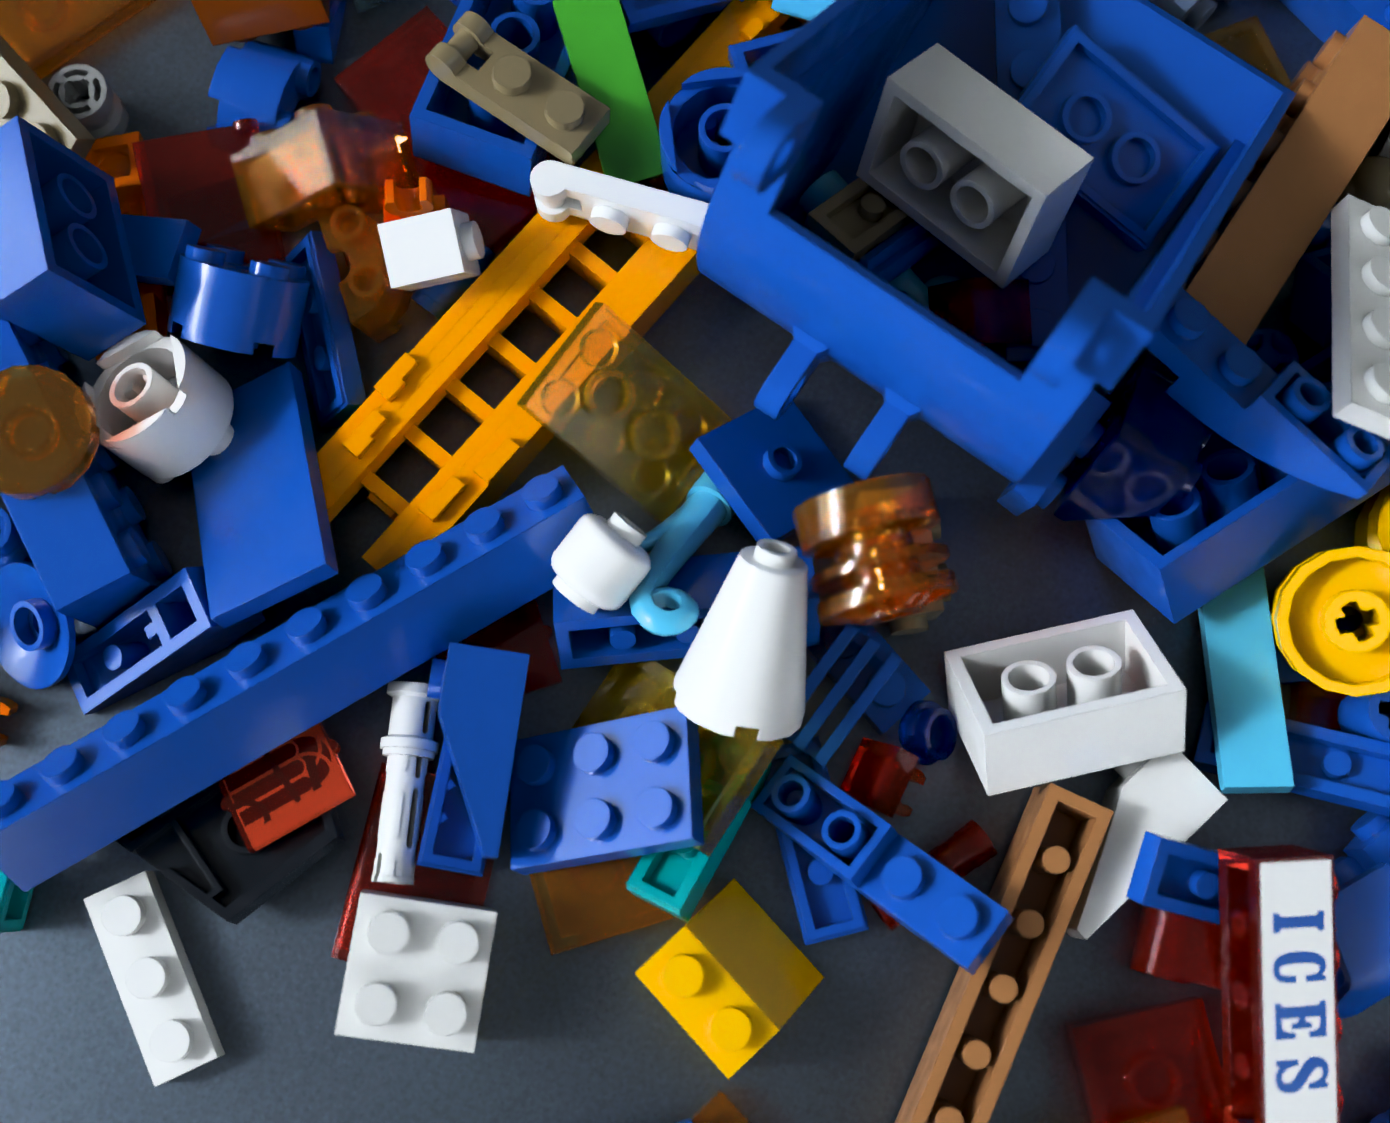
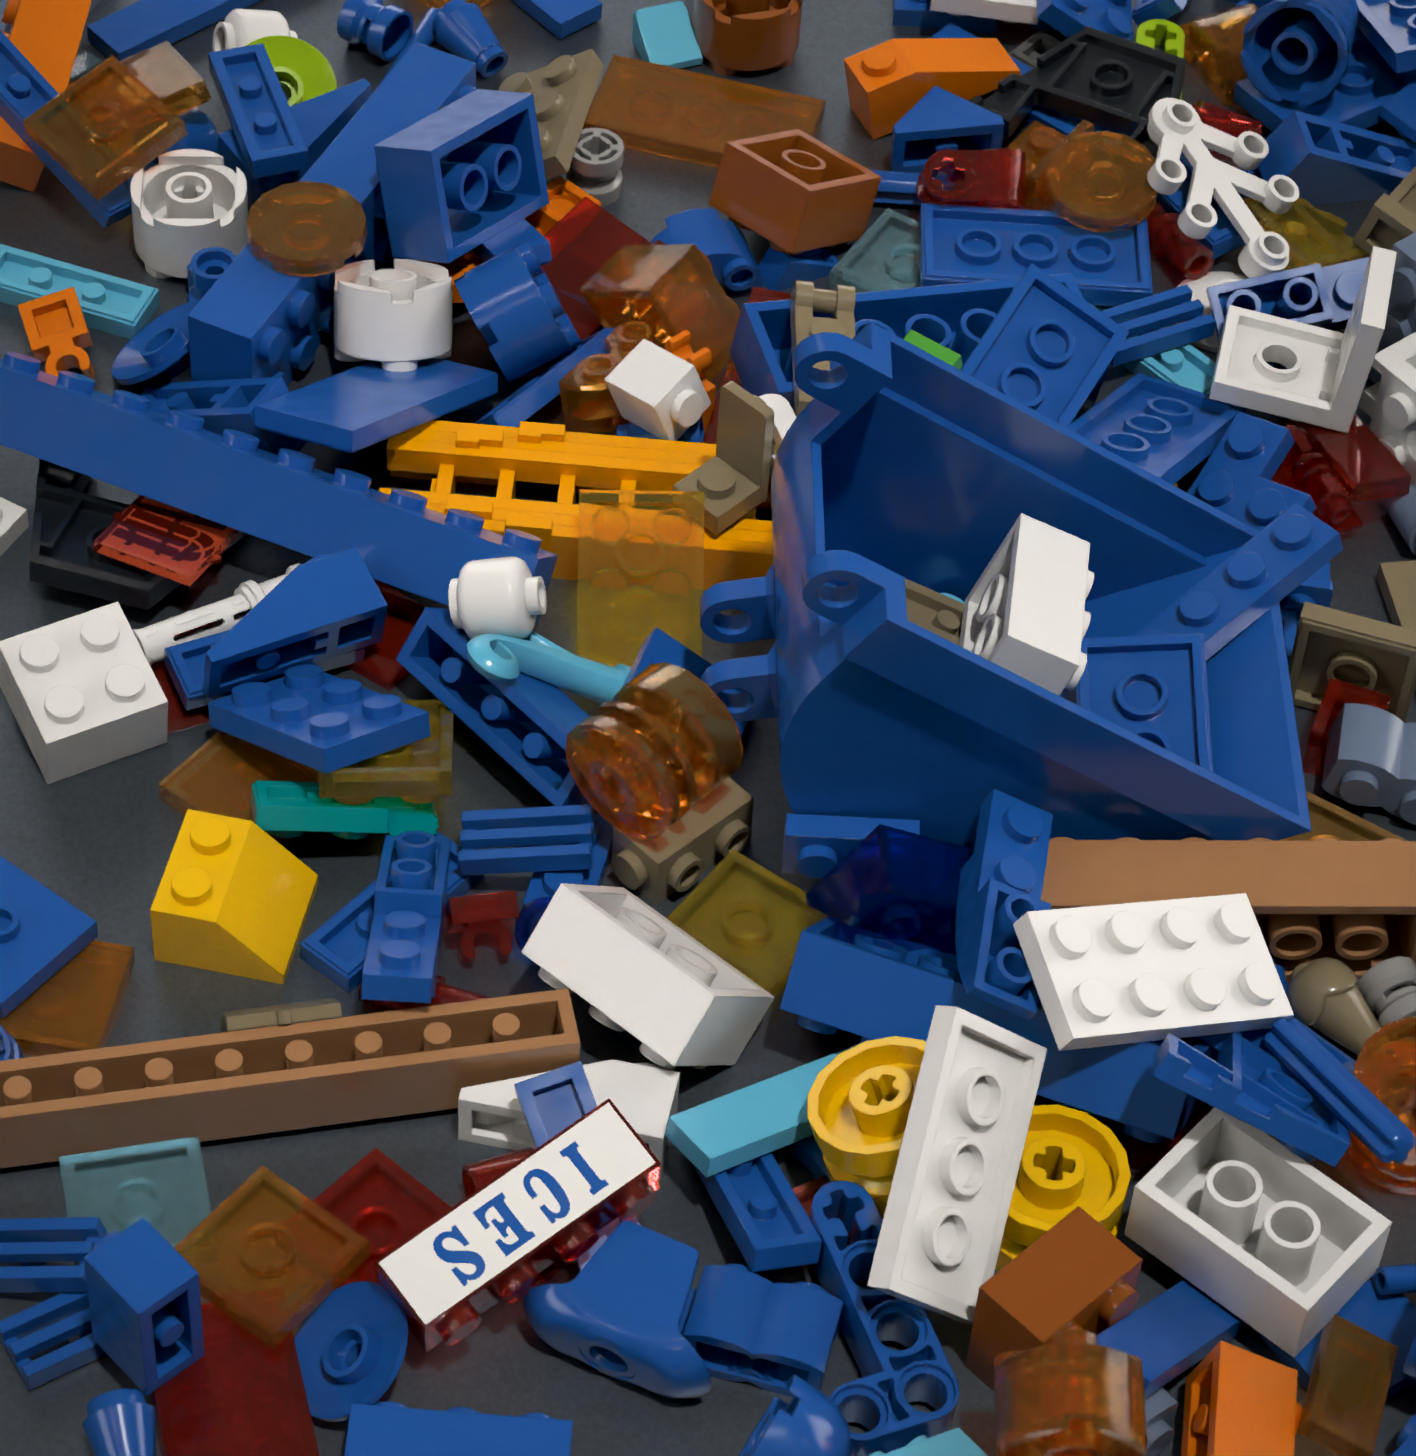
camera: 50 degrees right, 30 degrees down
white cone [672,539,808,741] -> none
none -> dark tan piece [223,998,342,1031]
none -> clear yellow plate [667,850,840,997]
none -> dark tan bracket [672,381,774,535]

